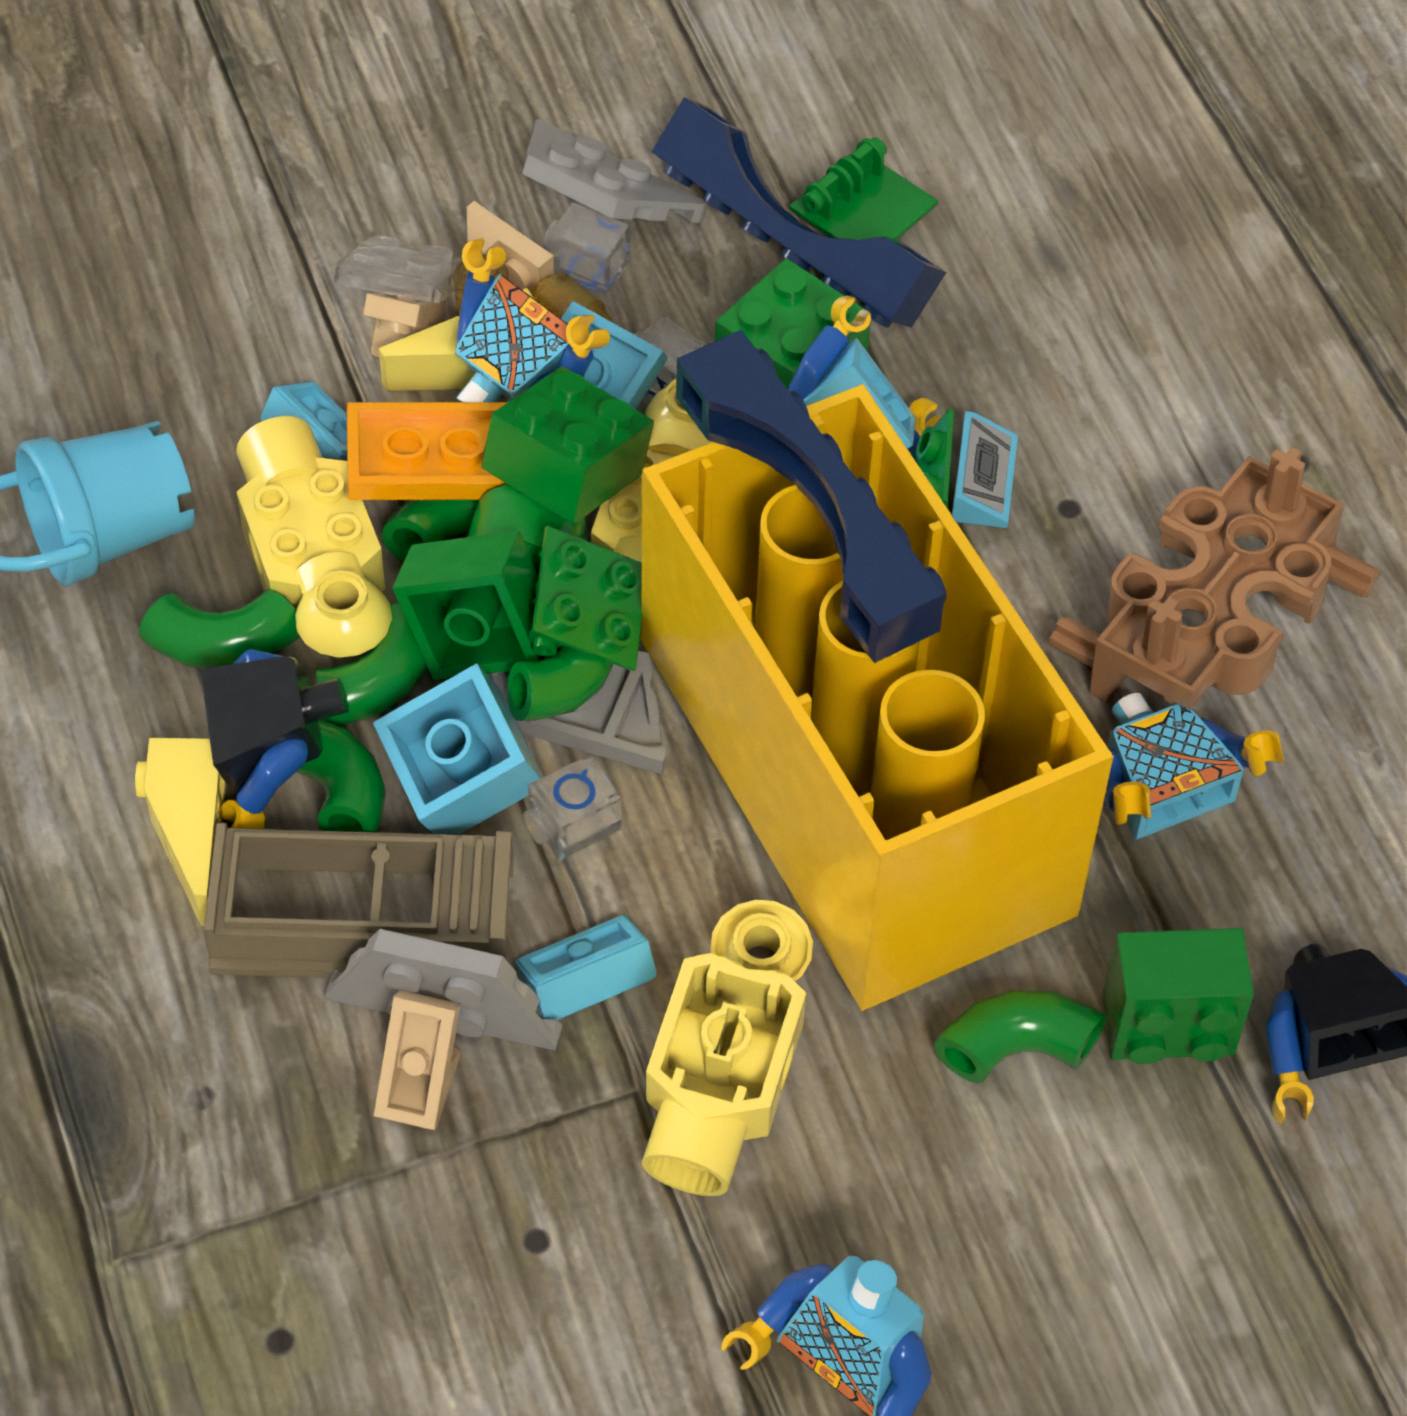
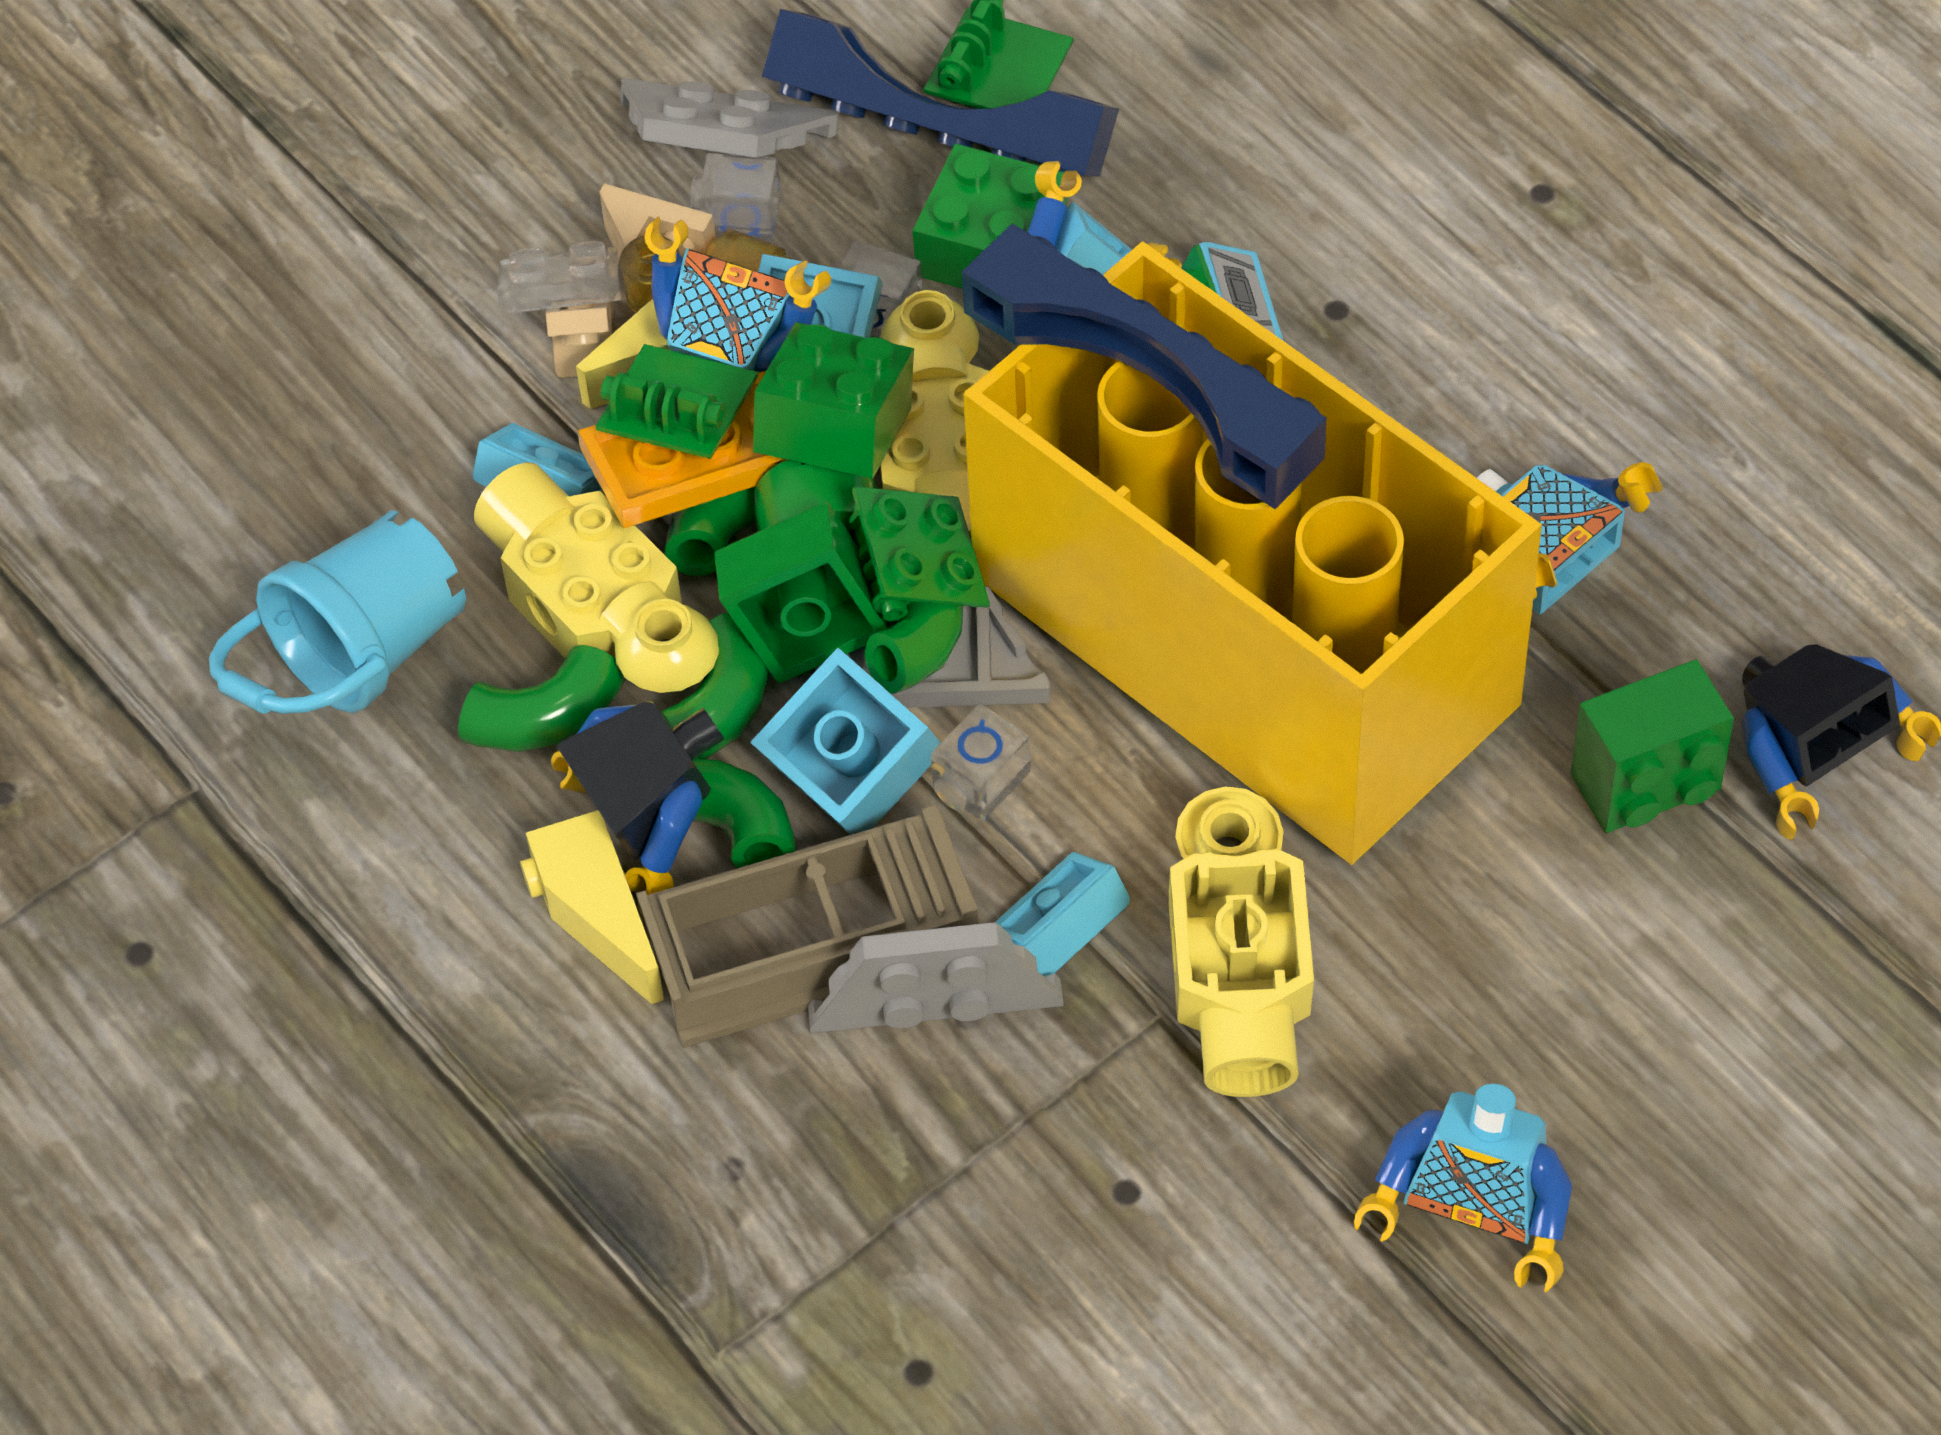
camera: 15 degrees left, 0 degrees up
tan slope [373,990,461,1130] -> none
green cylinder [934,990,1107,1083] -> none
medium nougat gear [1048,447,1381,710] -> none
none -> green hinge [595,344,758,459]

